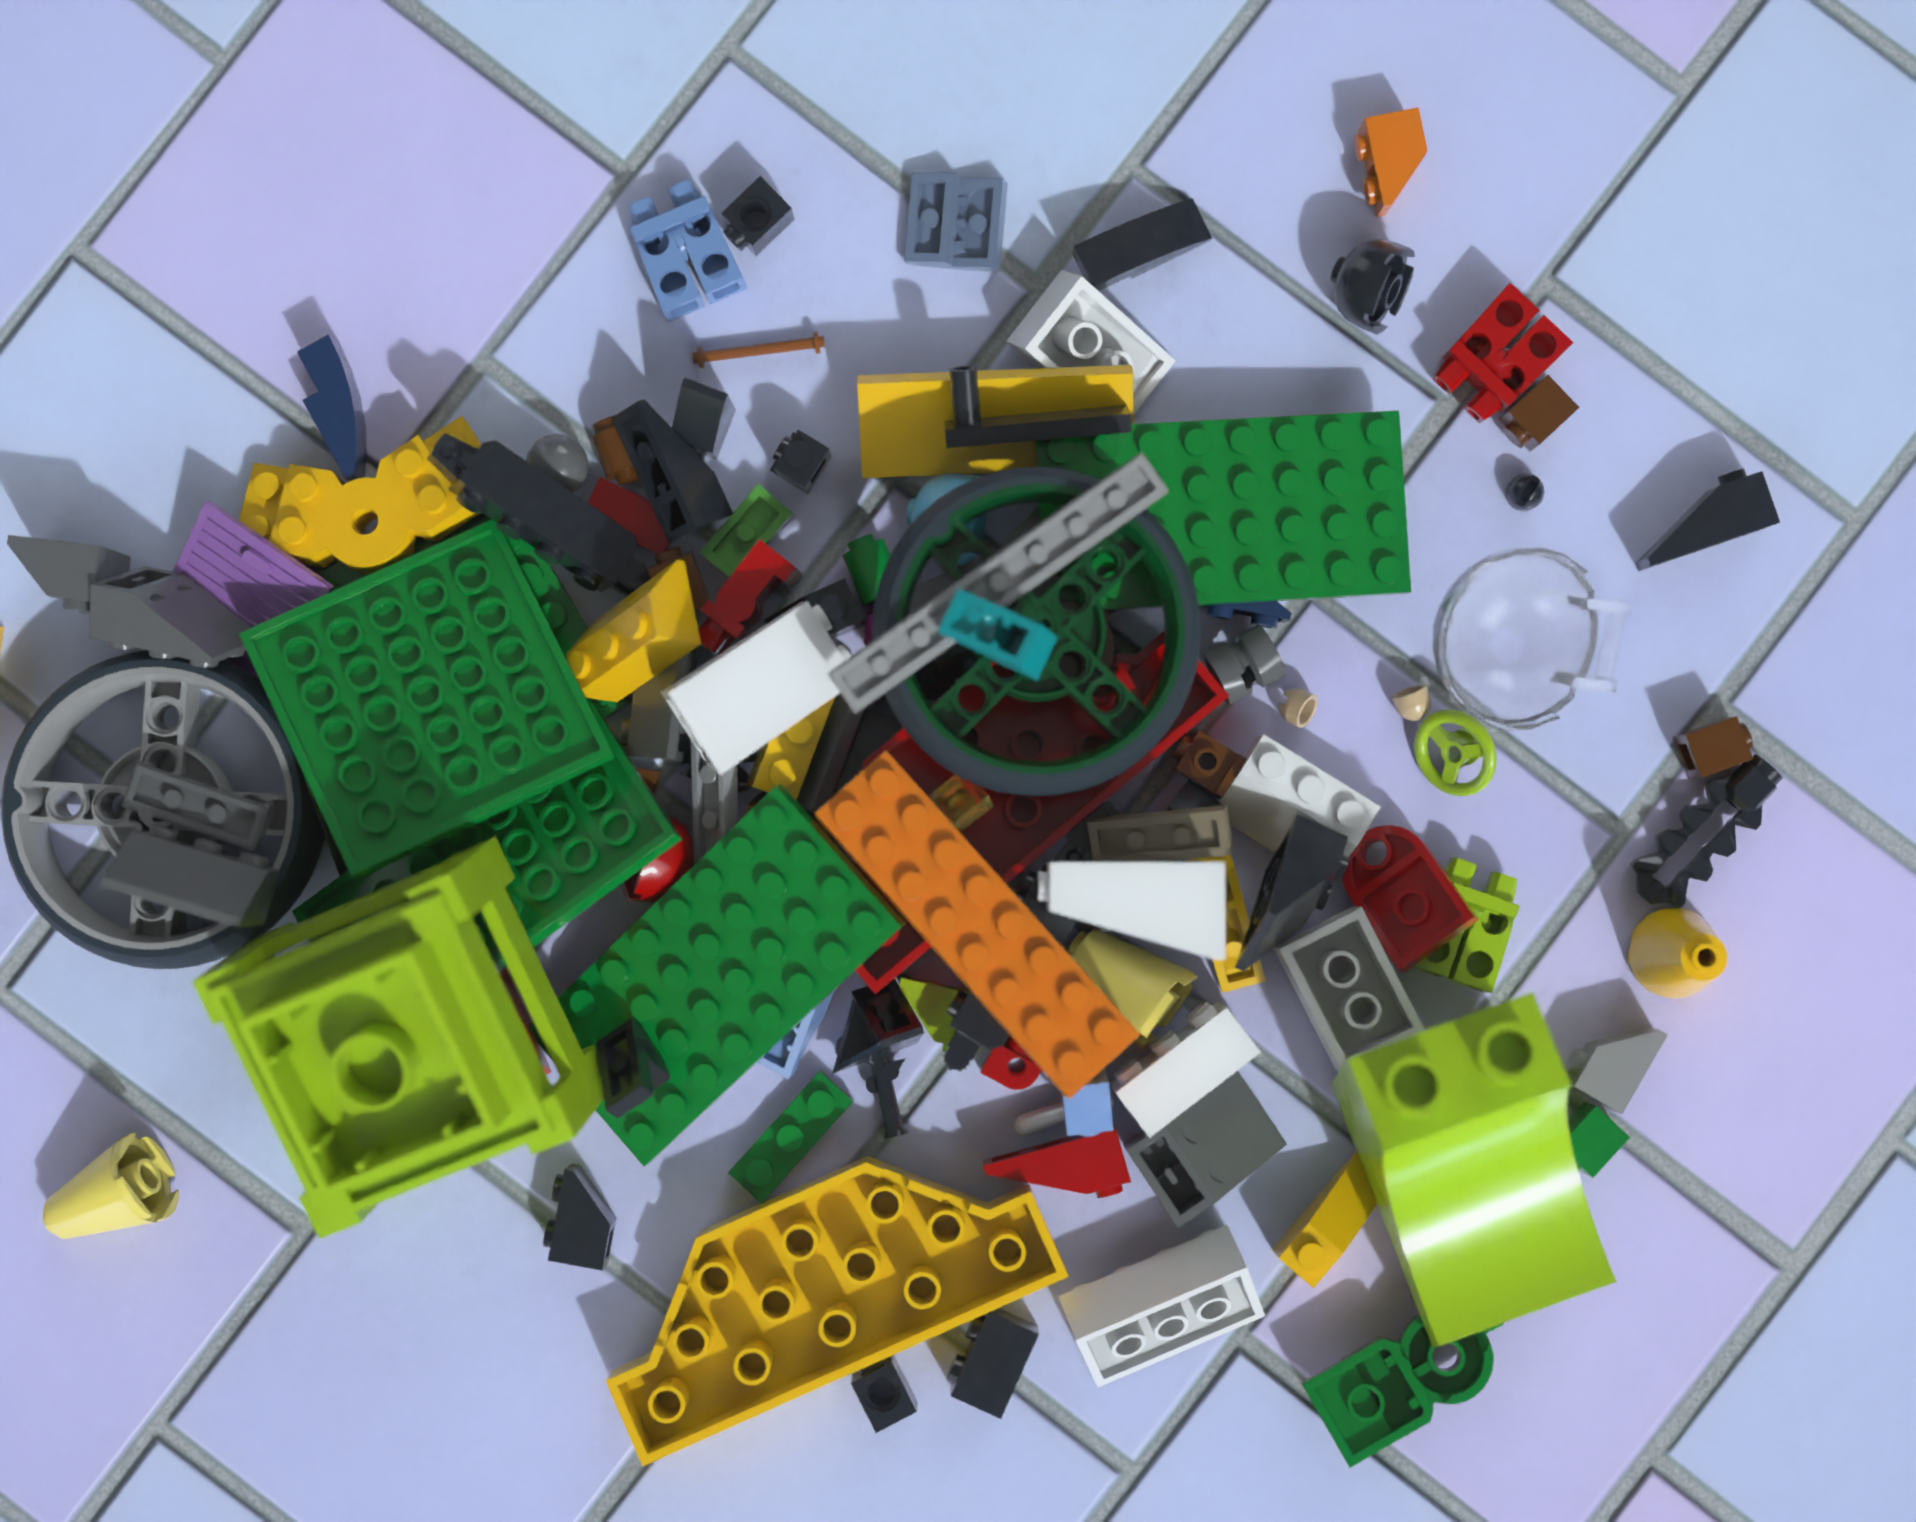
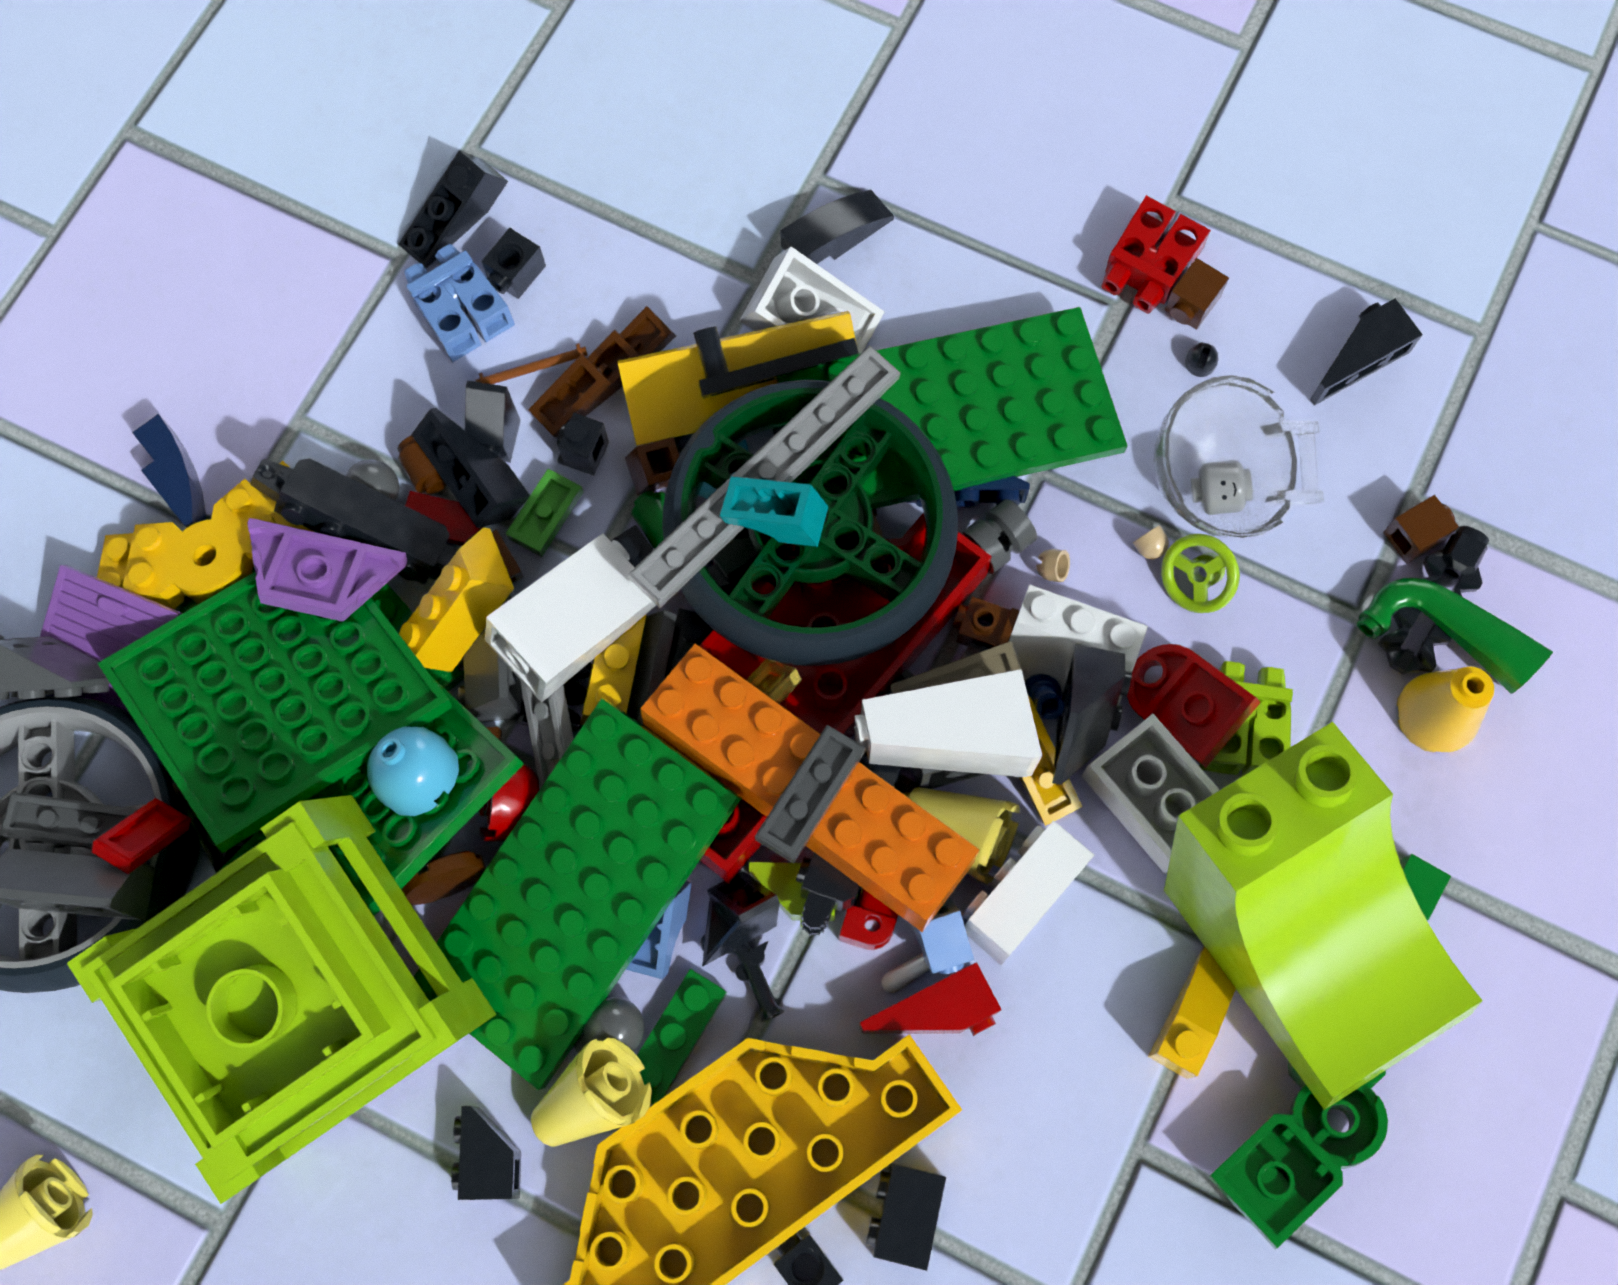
camera: 10 degrees left, 15 degrees down
black slope [596,1018,670,1119] -> none
red hips [698,539,803,655] -> none
sand blue slope [904,173,1008,272] -> none
white slope [1059,1225,1265,1387] -> none
dark grey slope [1123,1071,1287,1228] -> none
black cylinder [1331,239,1415,335] -> none
orange slope [1354,107,1428,217] -> none
light grey slope [1565,1027,1668,1114] -> none
none -> red tile [92,798,191,874]
none -> medium lavender wing [247,518,407,622]
none -> medium azure cylinder [367,726,459,816]
none -> black slope [398,150,508,268]
none -> reddish brown tile [401,851,486,905]
none -> reddish brown slope [528,306,677,438]
none -> light yellow cone [531,1038,652,1147]
none -> dark grey piece [574,997,644,1053]
none -> reddish brown brick [625,437,679,495]
none -> dark grey tile [755,725,866,864]
none -> dark blue pin [1025,673,1064,720]
none -> light grey head [1191,460,1253,515]
none -> green animal [1357,578,1553,694]

